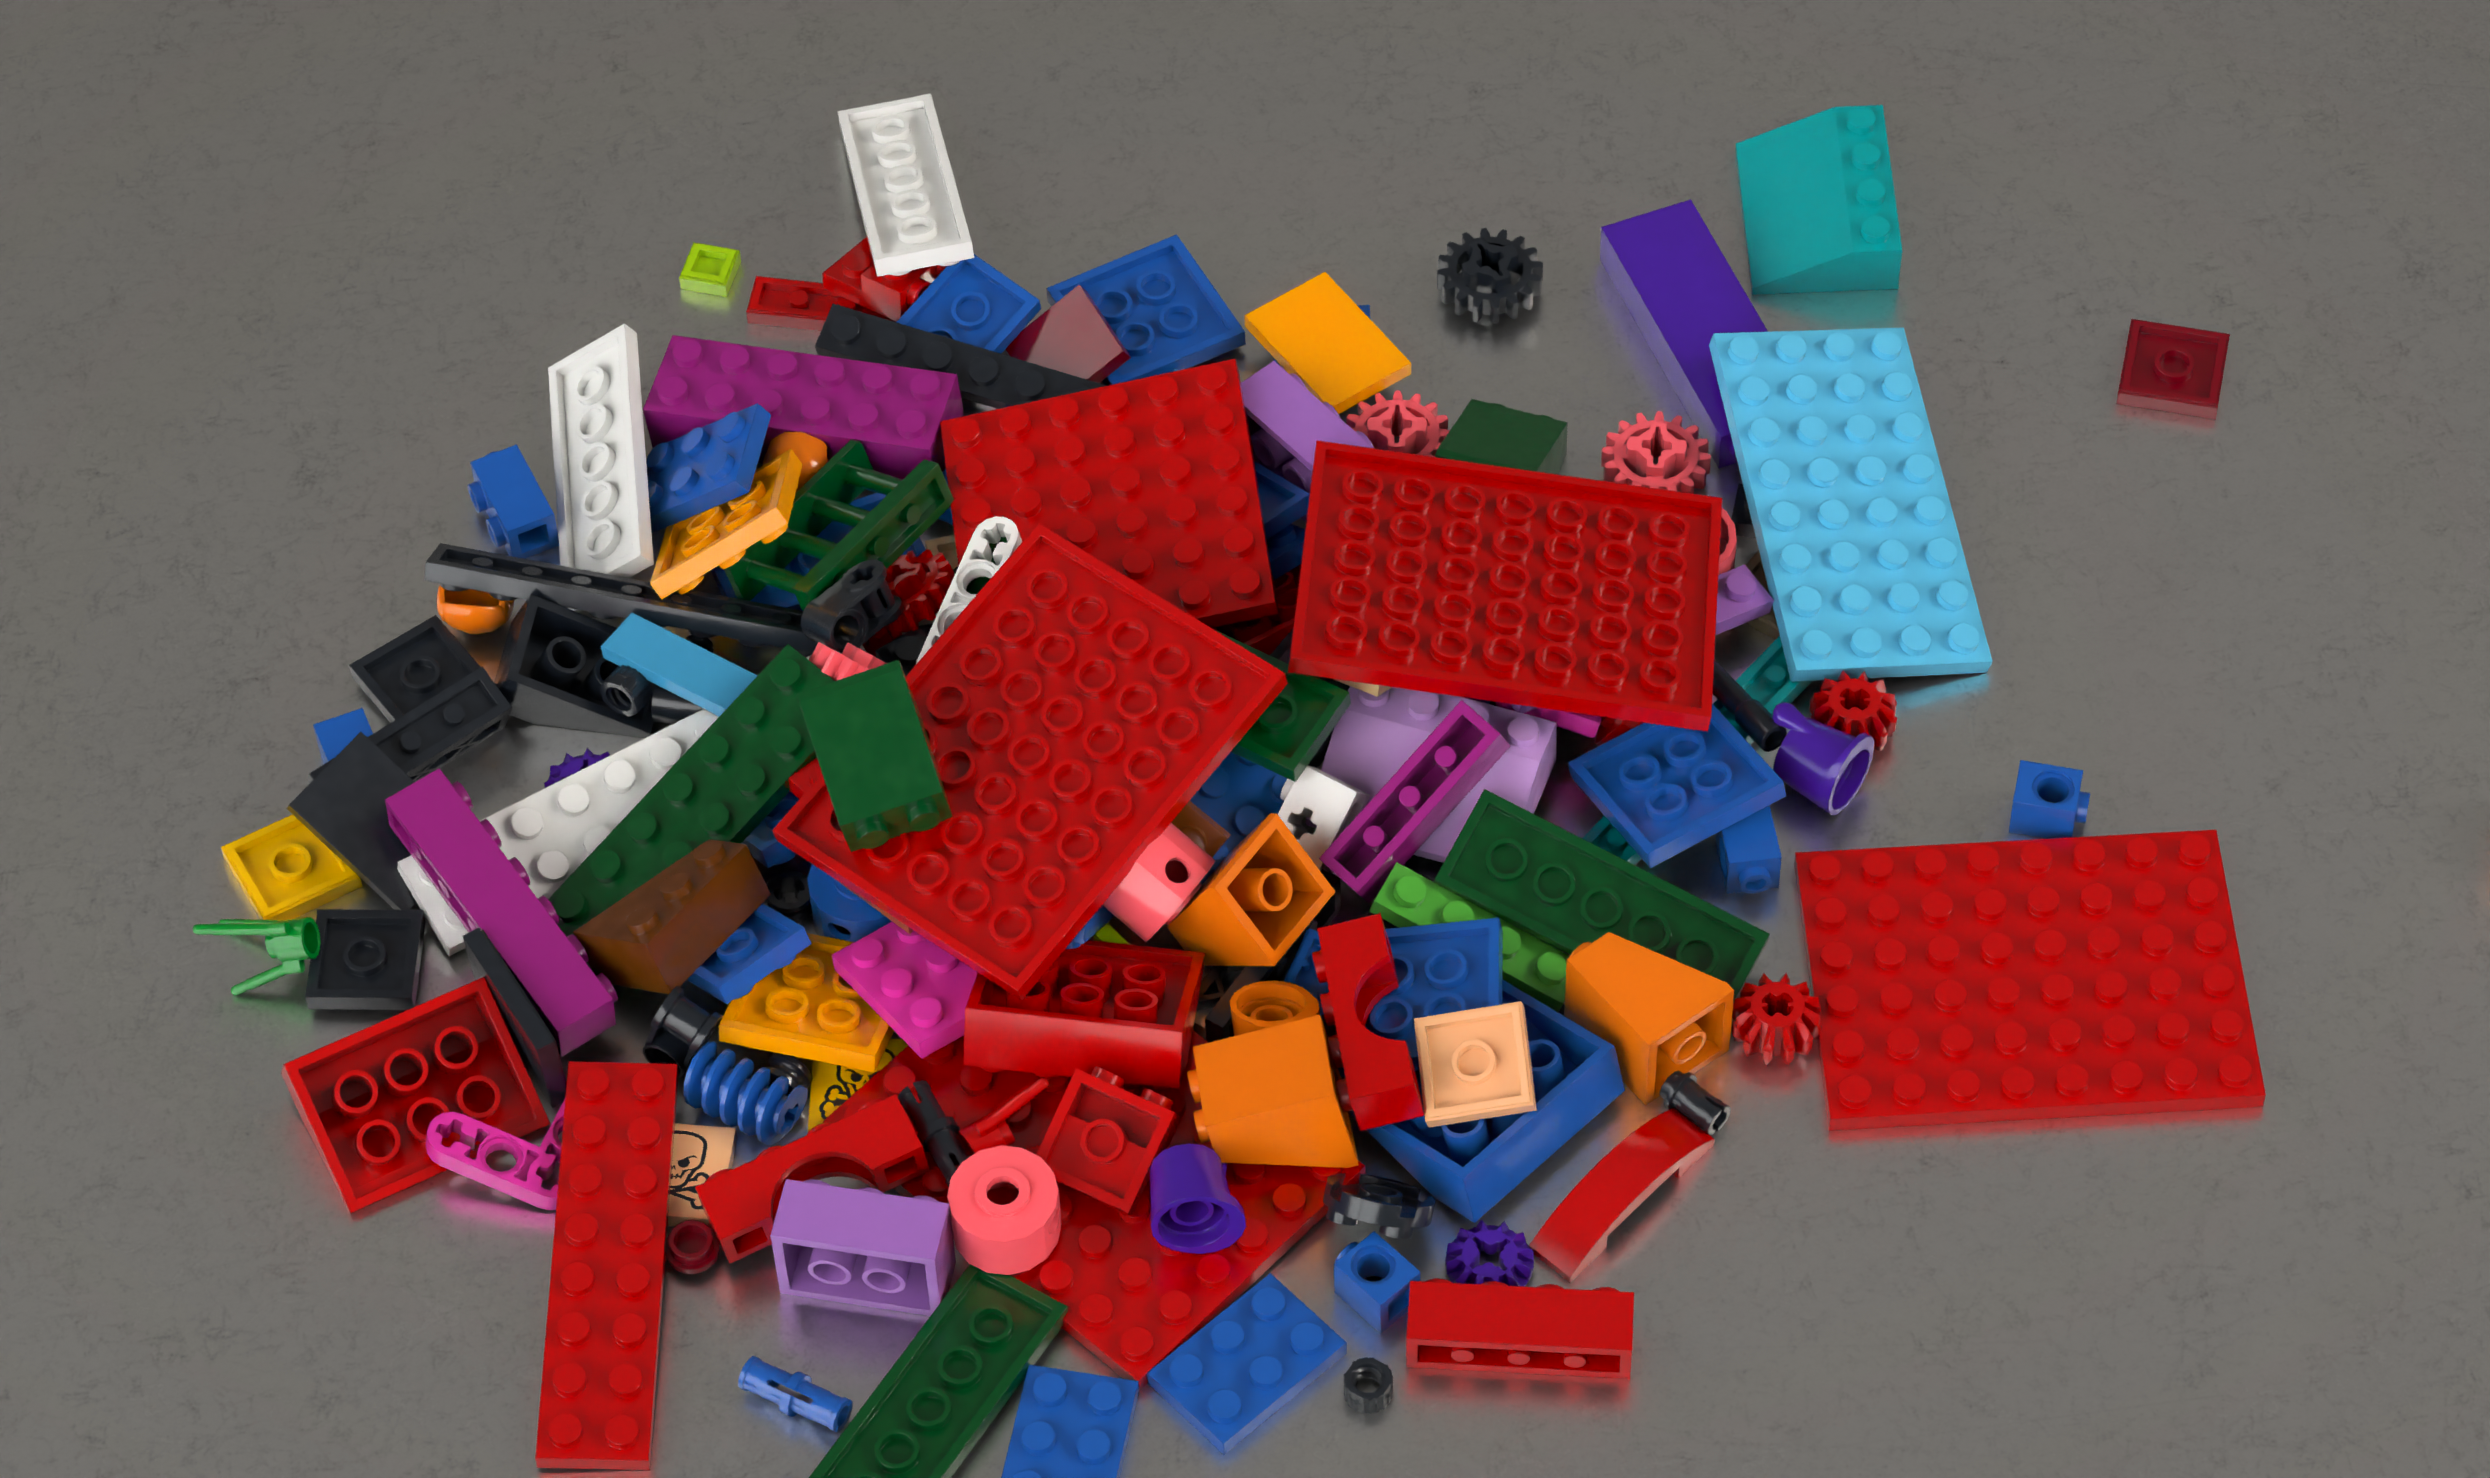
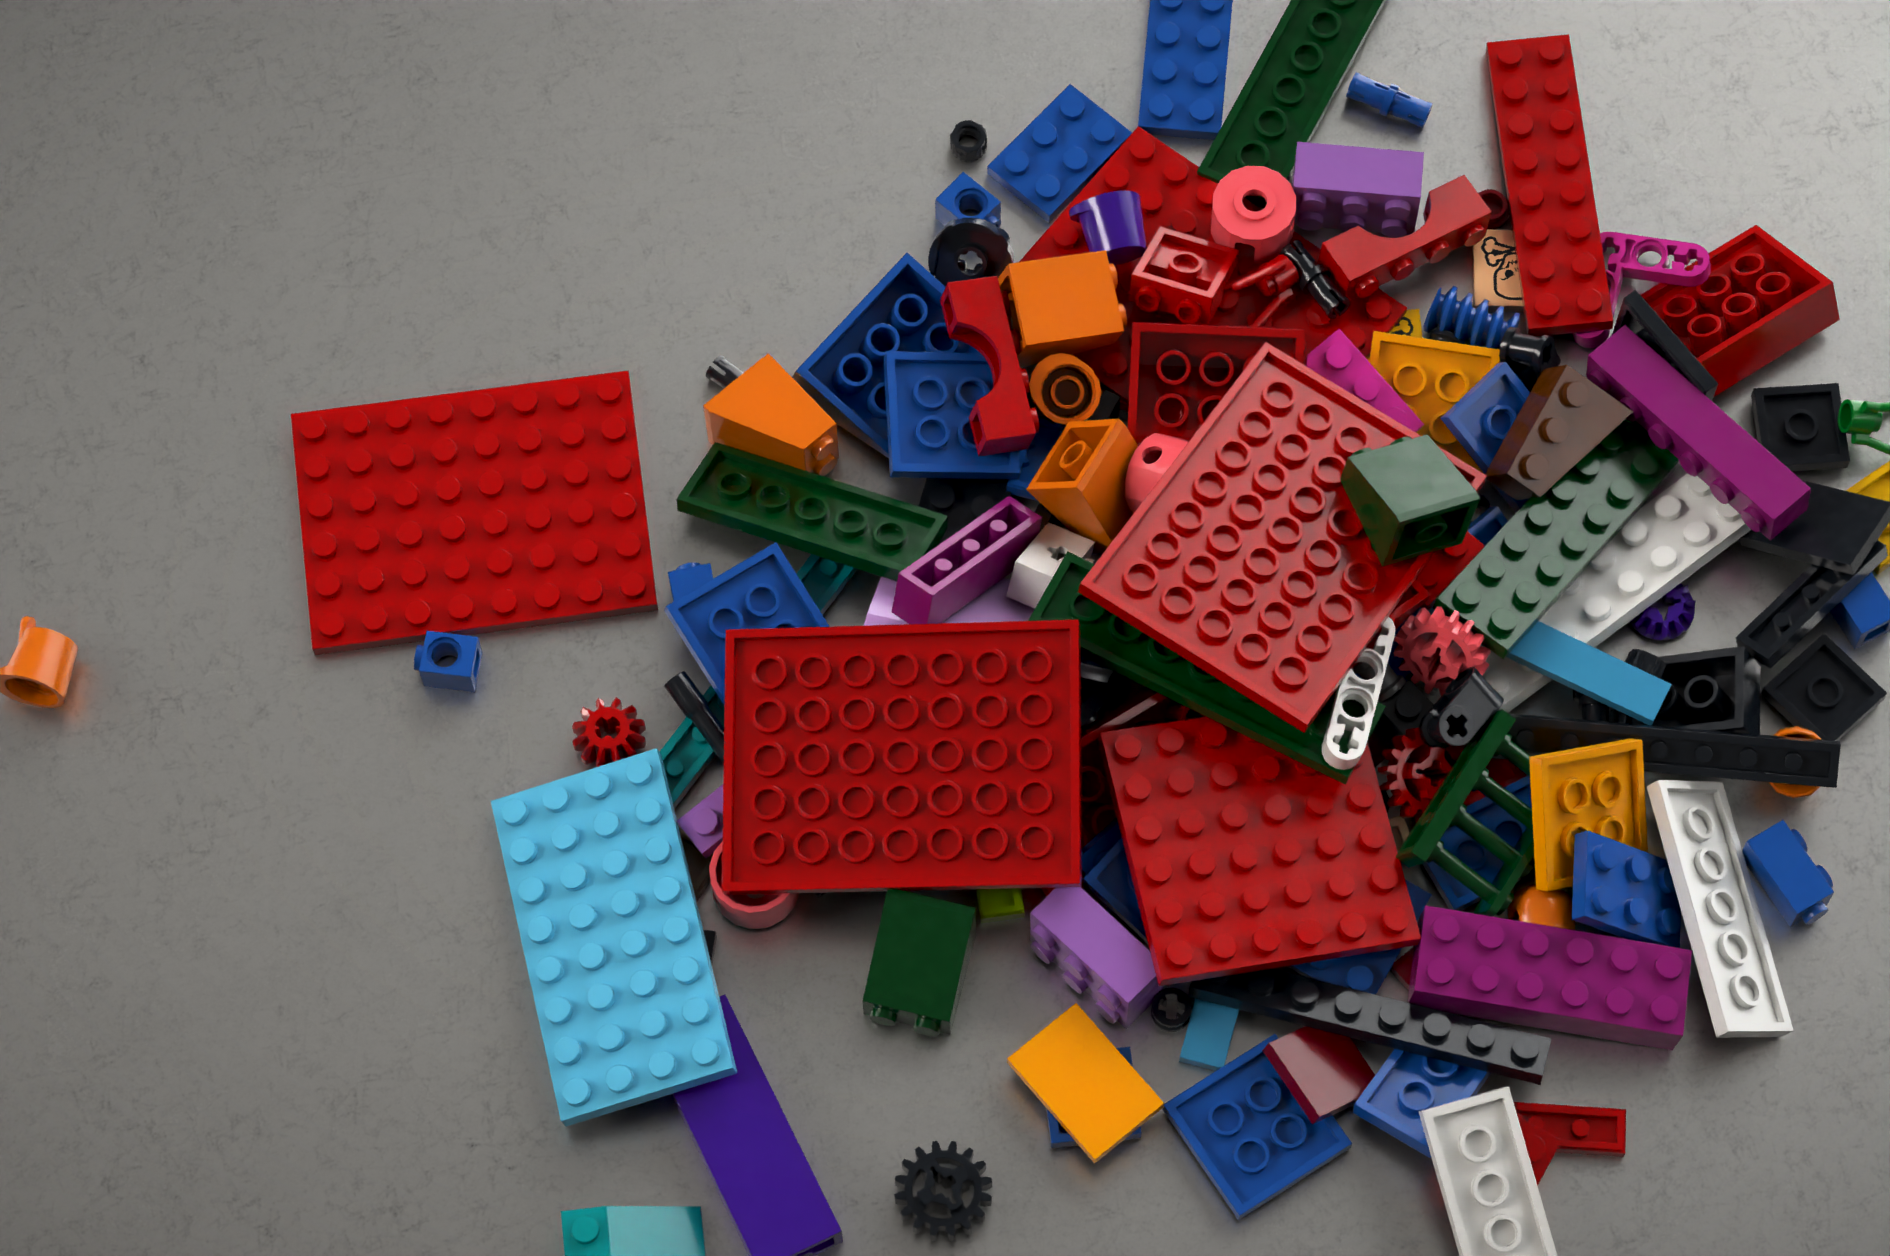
camera: 175 degrees right, 15 degrees up
lime tile [679,242,741,297] -> none
coral gear [1346,390,1450,457] -> none
bright green plate [1369,862,1569,1012] -> none
red brick [1406,1278,1634,1379] -> none
light nougat tile [1414,1001,1537,1128] -> none
dark purple gear [1445,1219,1534,1287] -> none
red slope [1529,1108,1715,1283] -> none
coral gear [1601,411,1711,494] -> none
red gear [1732,973,1822,1066] -> none
dark purple hat [1772,702,1874,815] -> none
dark red tile [2116,319,2230,420] -> none

